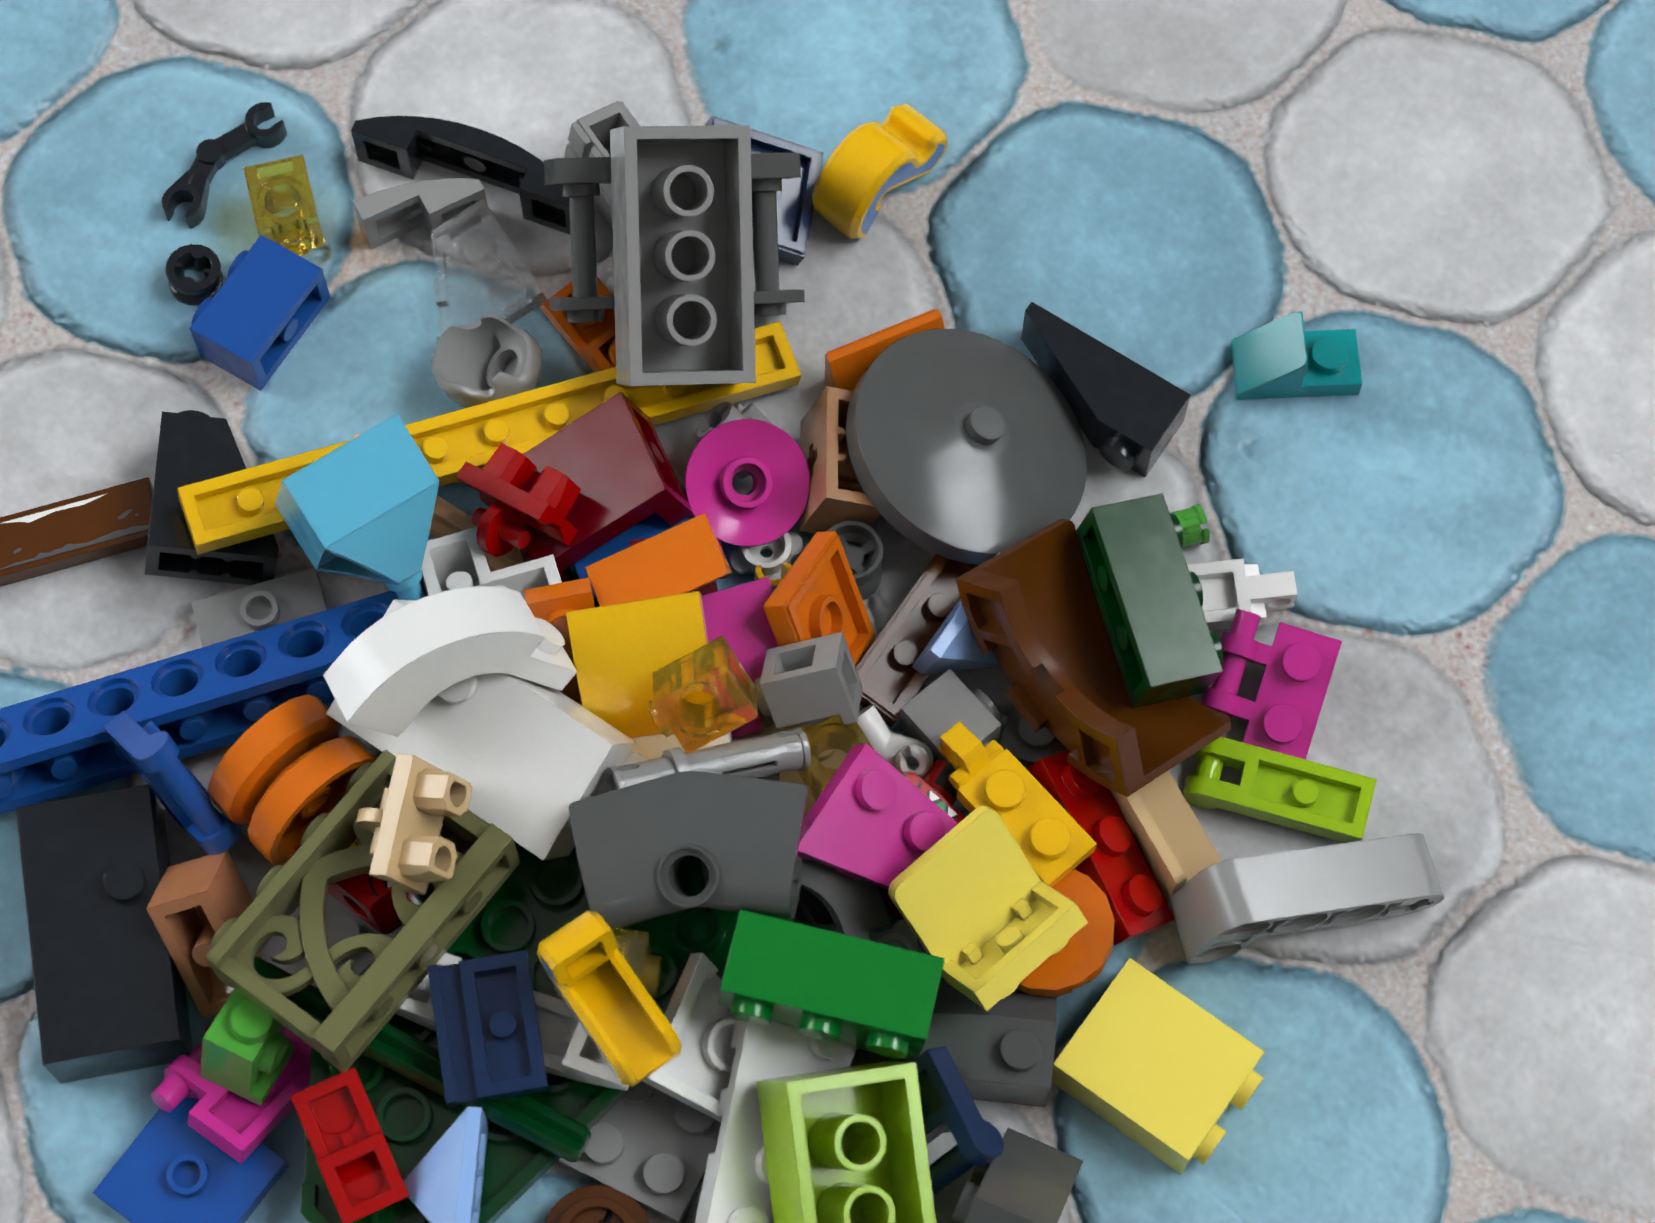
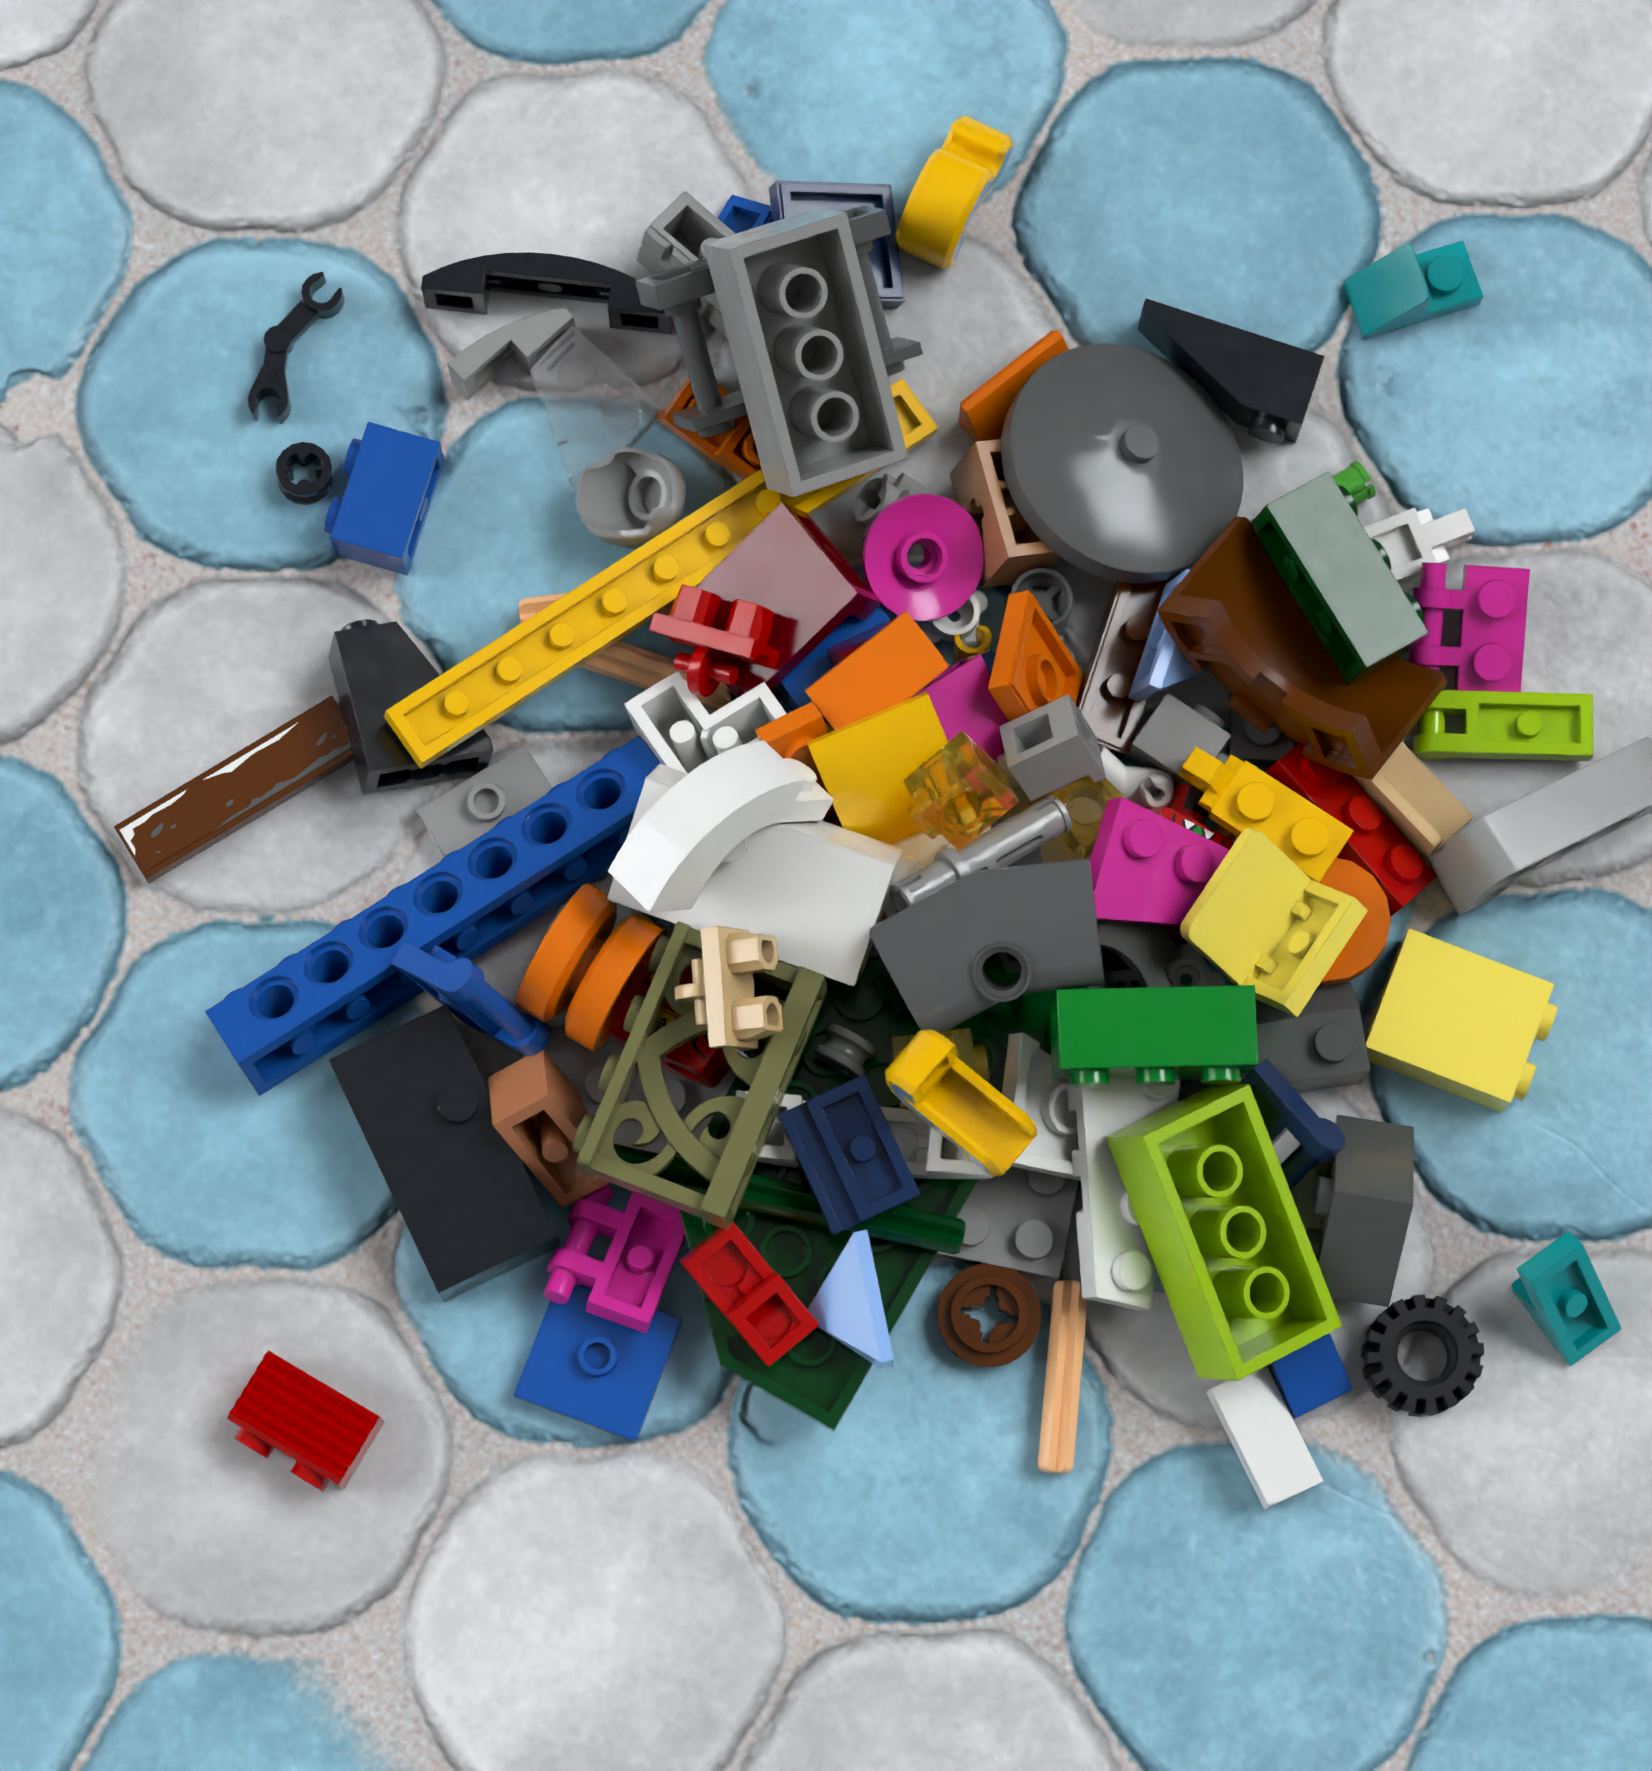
camera: 15 degrees left, 10 degrees up
bright green brick [200,989,295,1106] -> none
clear yellow brick [243,155,326,256] -> none
medium azure piece [275,414,440,600] -> none
none -> dark grey bush [812,1023,878,1079]

